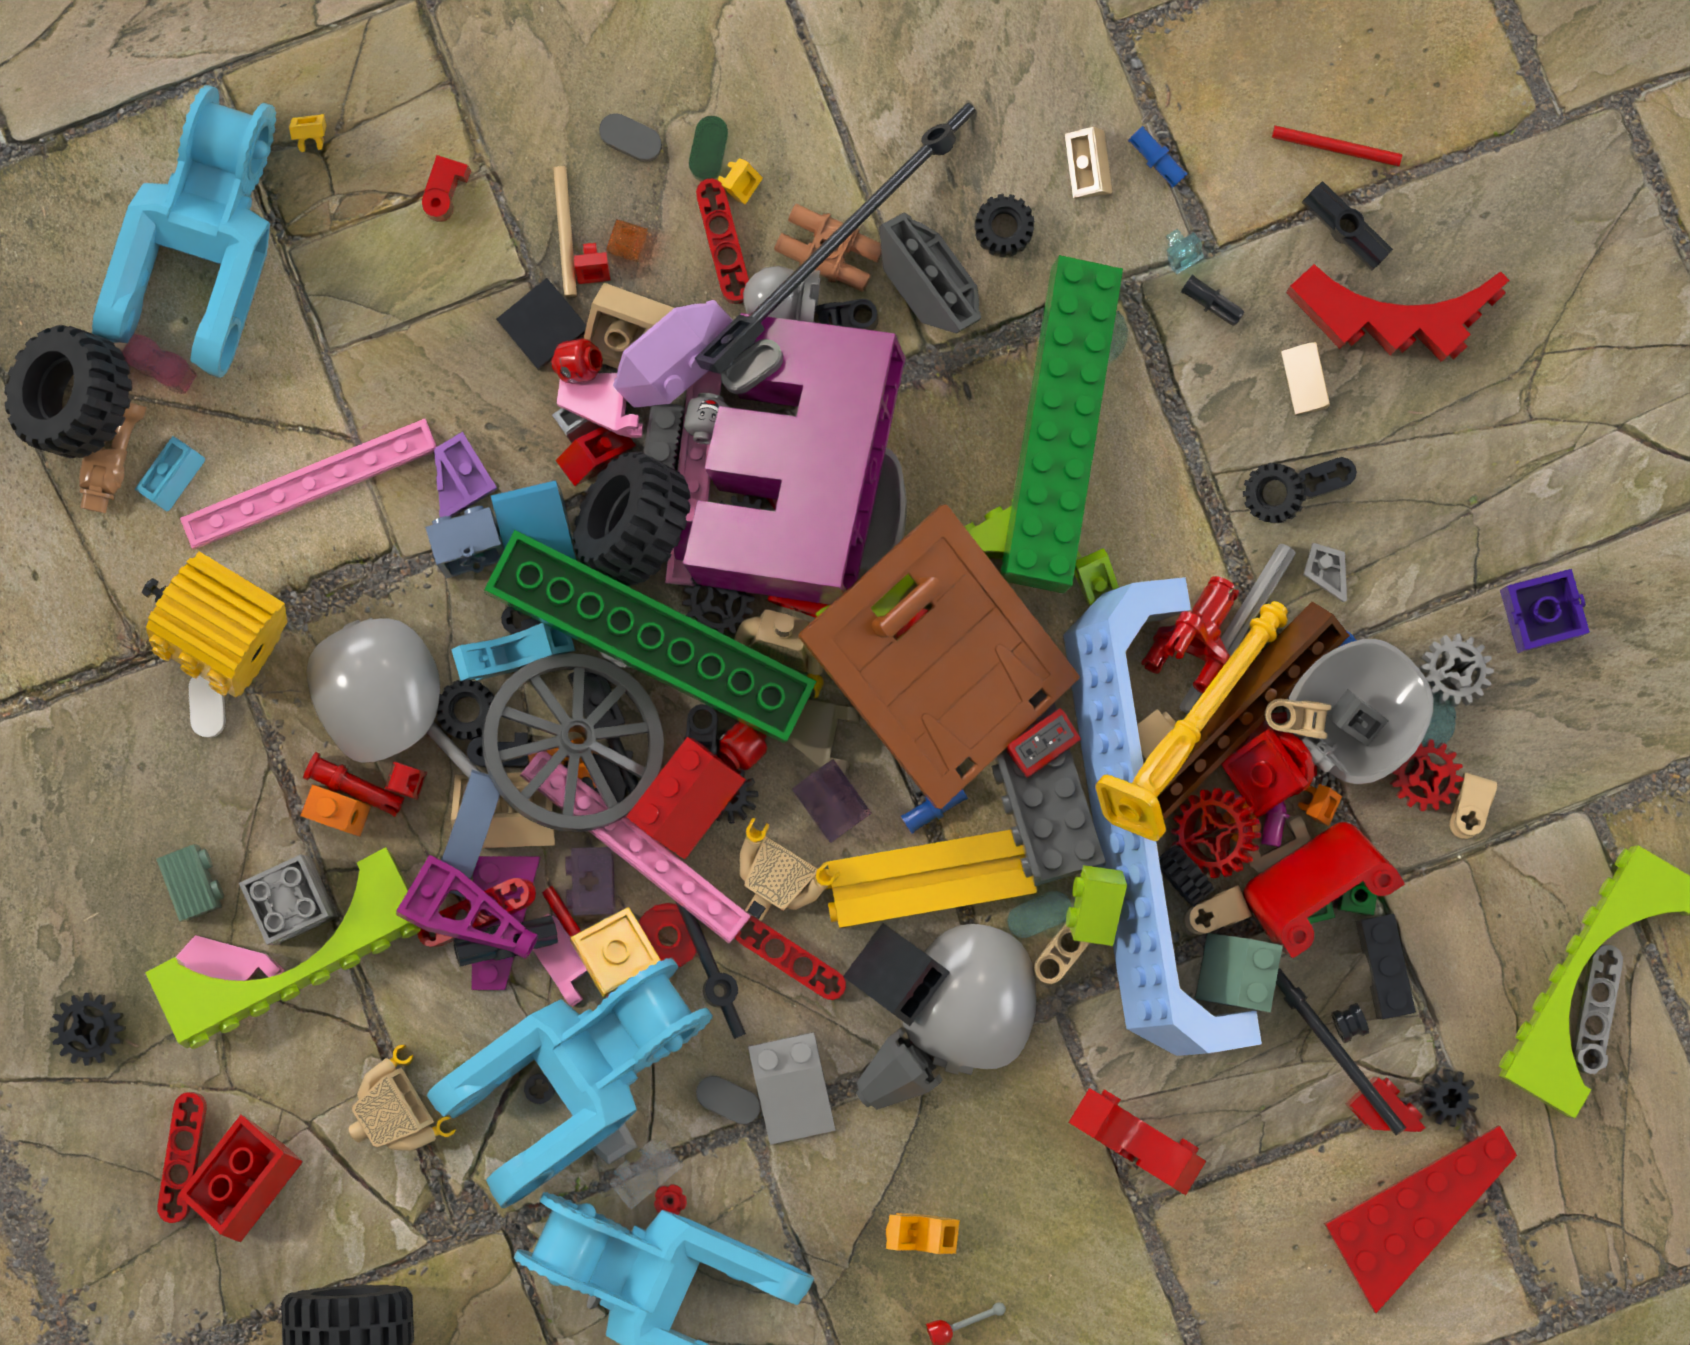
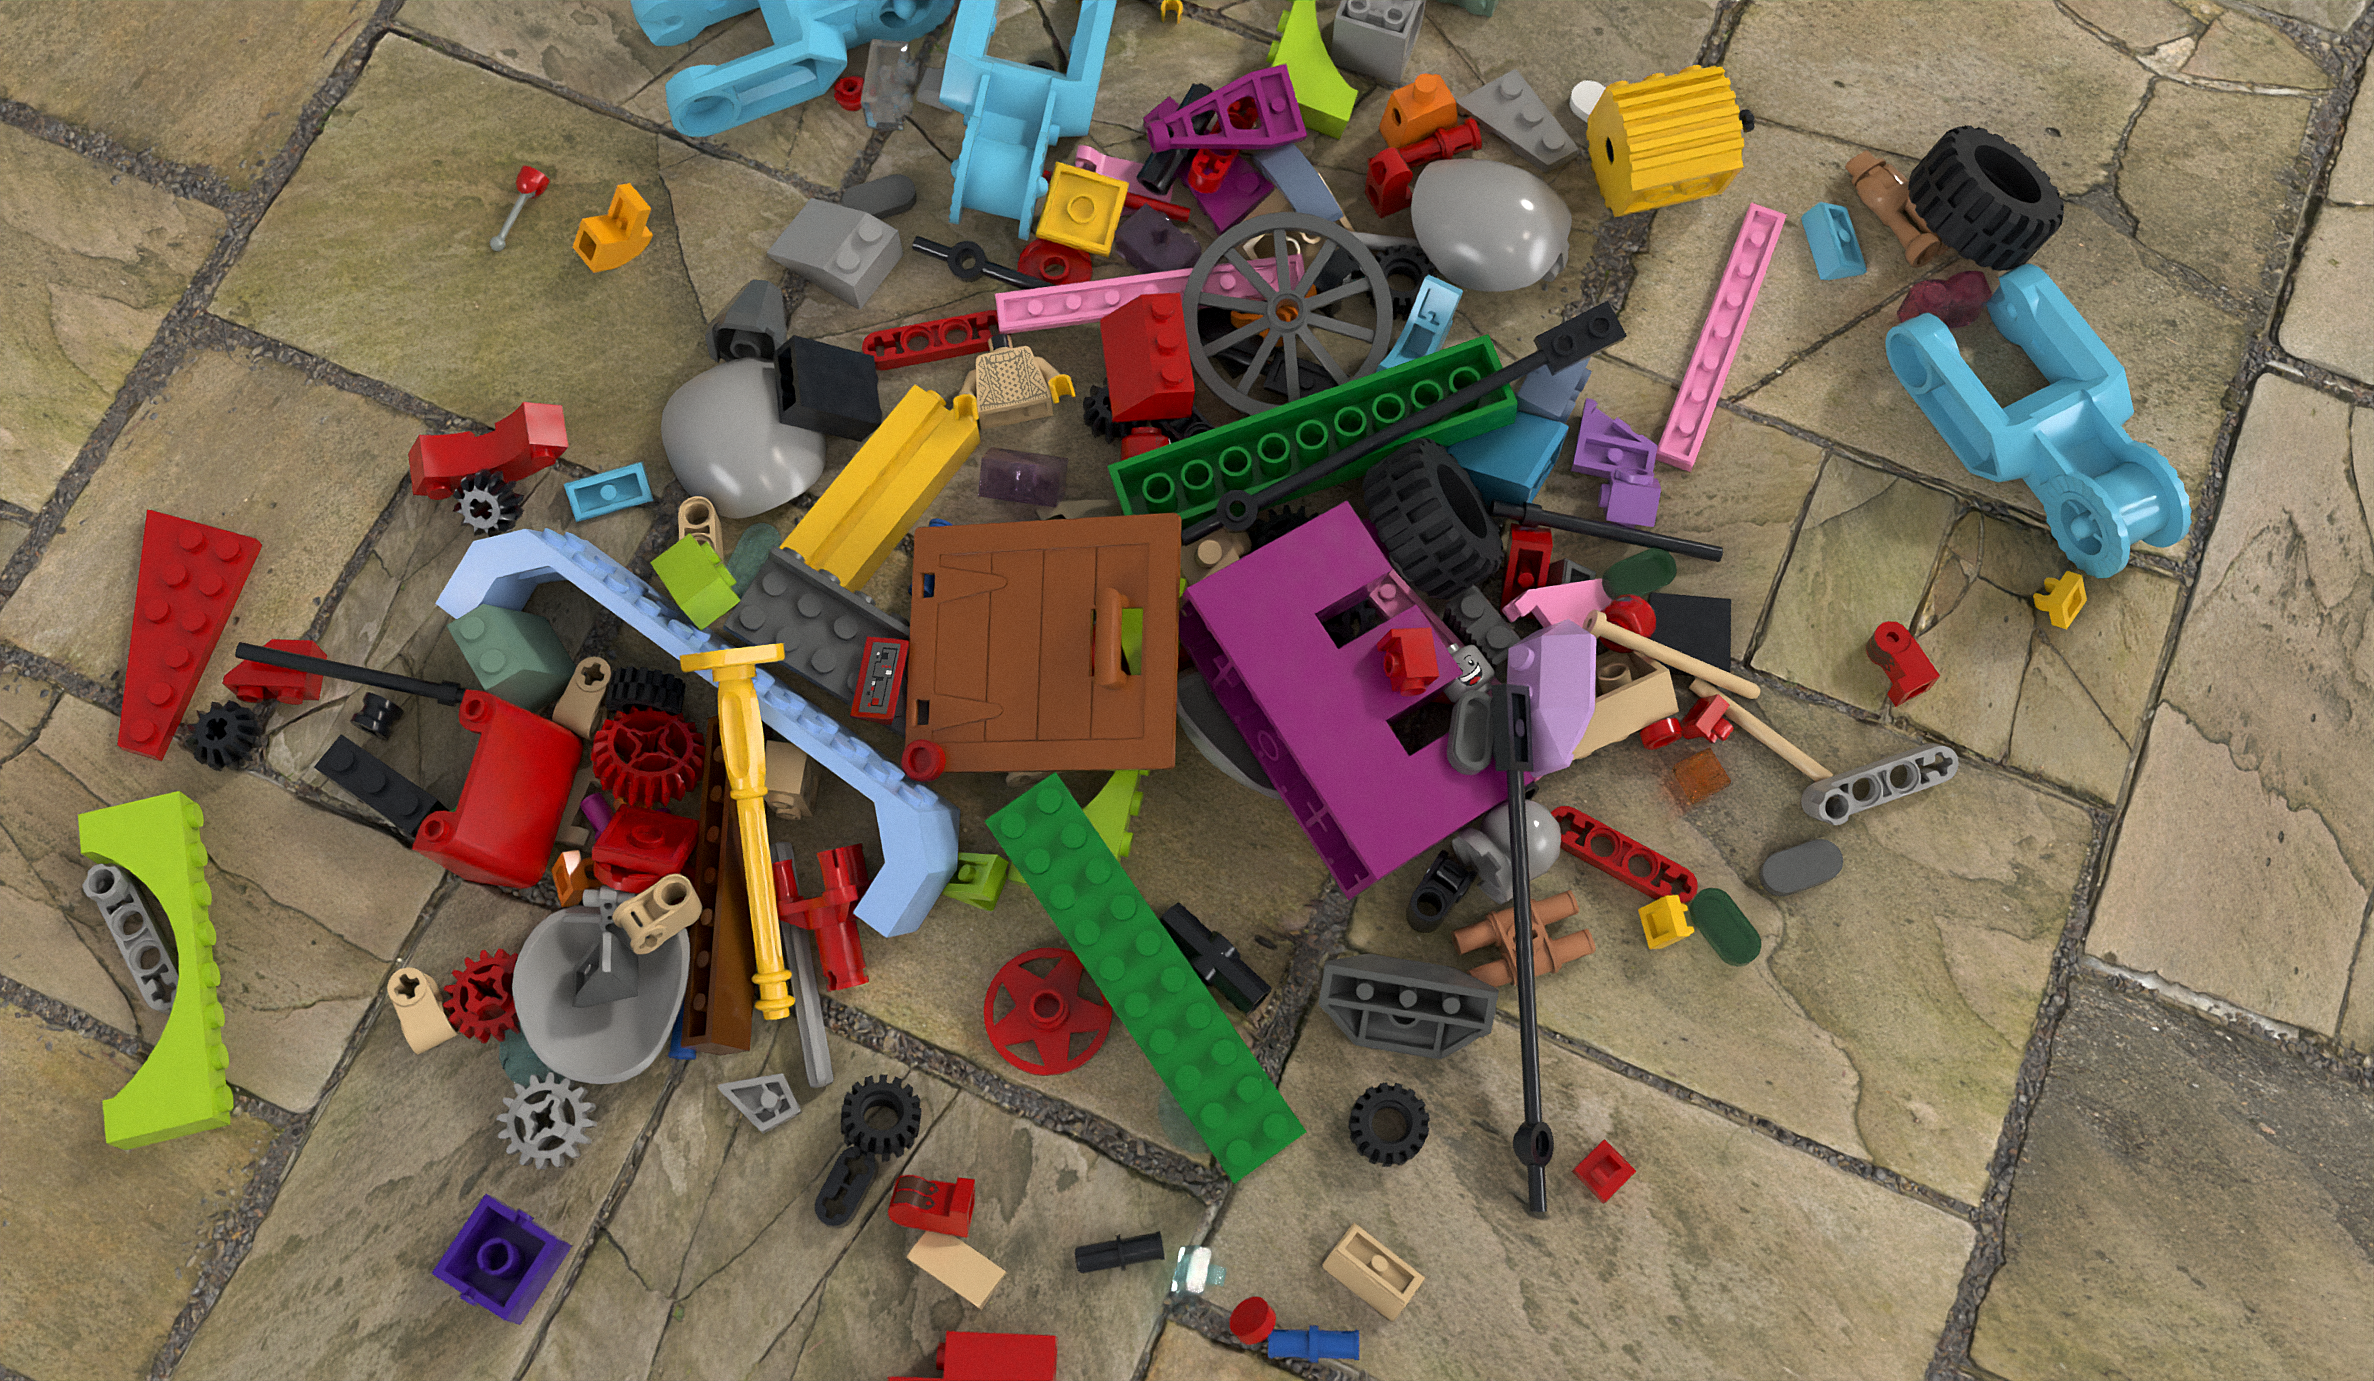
camera: 135 degrees right, 15 degrees down
none -> black gear [452,468,524,537]
none -> medium azure slope [564,461,654,522]
none -> red leg [887,1175,975,1238]
none -> red tile [901,739,946,783]
none -> red wheel [984,947,1113,1076]
none -> black piece [1159,902,1272,1017]
none -> black bar [1181,300,1627,547]
none -> red tile [1229,1296,1276,1345]
none -> red brick [1377,627,1439,697]
none -> light grey wing [1456,69,1579,174]
none -> black bar [1489,499,1723,562]
none -> red tile [1572,1139,1636,1204]
none -> tan bar [1582,609,1760,699]
none -> medium lavender brick [1598,467,1661,528]
none -> clear green tile [1602,548,1677,600]
none -> red tile [1639,718,1683,750]
none -> light grey beam [1801,743,1959,825]

